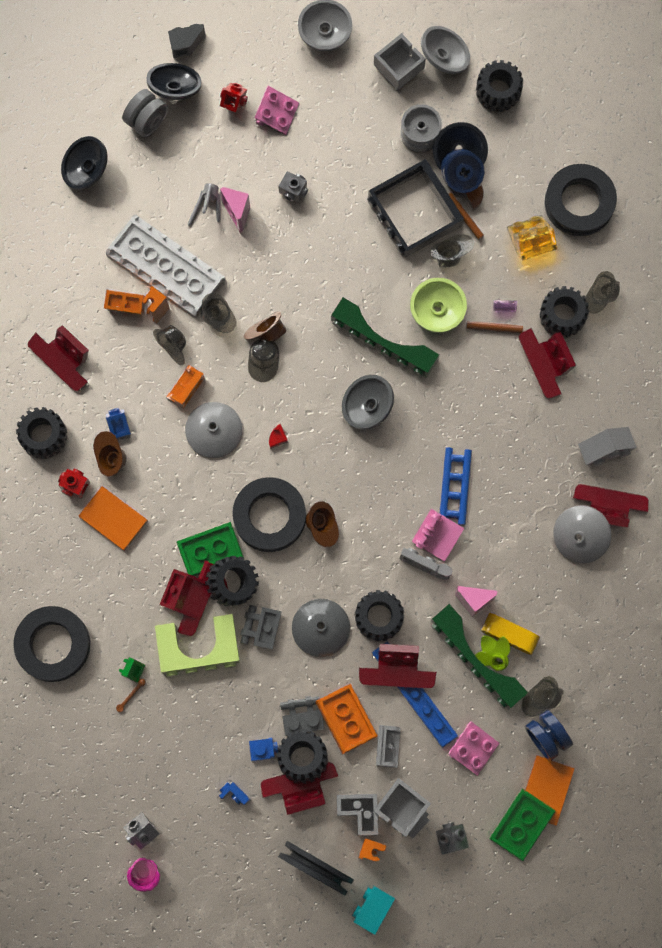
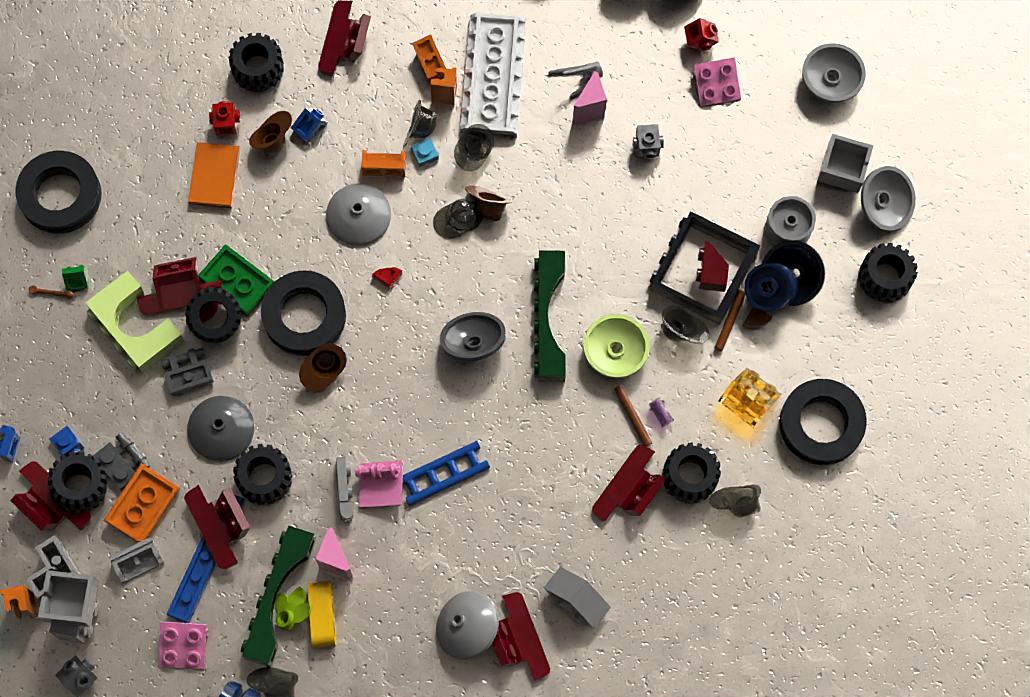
camera: 55 degrees right, 5 degrees down
none -> medium azure plate [411,138,439,167]
none -> dark red slope [695,241,729,292]

